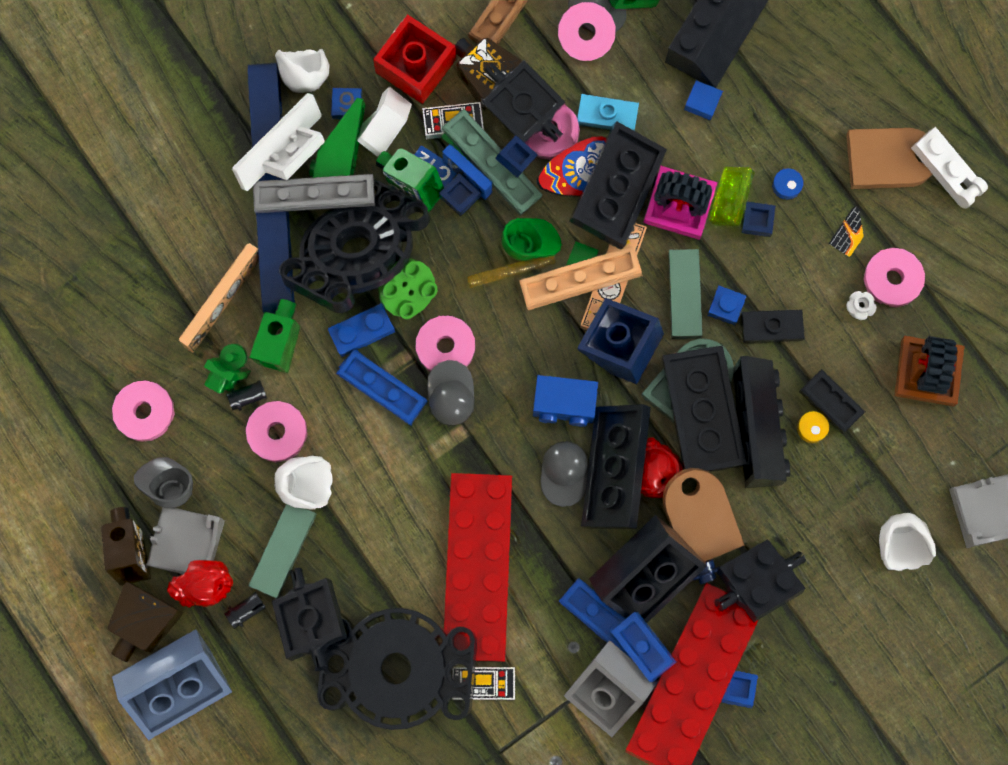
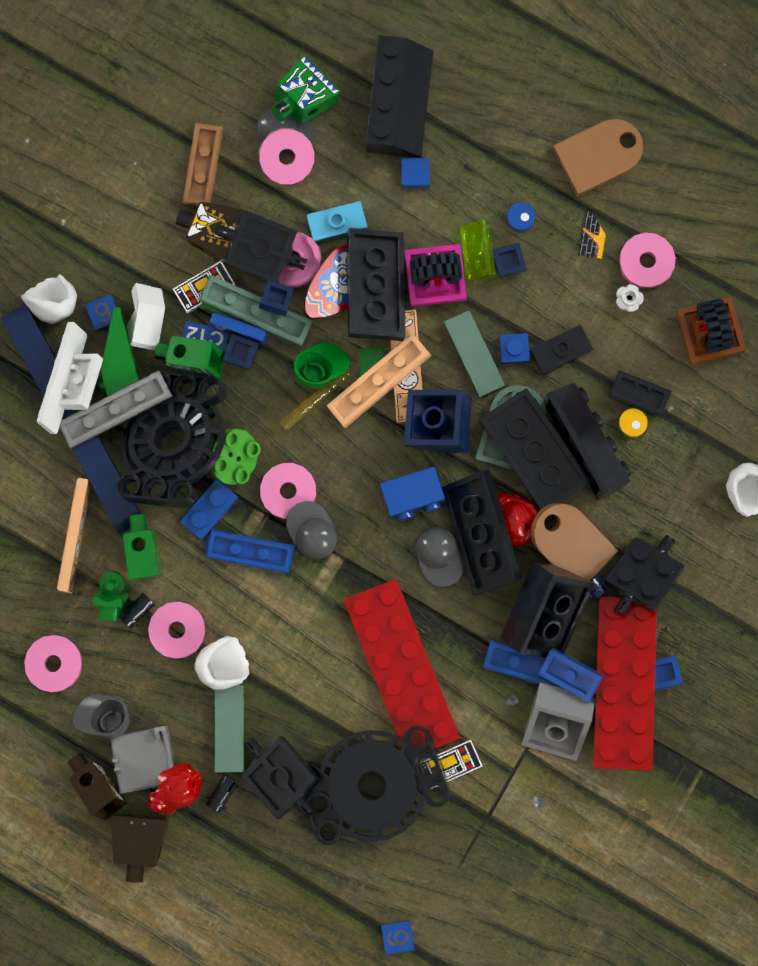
camera: 20 degrees left, 5 degrees up
sand blue slope [112,629,232,740] -> none
red brick [373,14,456,104] -> none
white plate [911,127,988,209] -> none

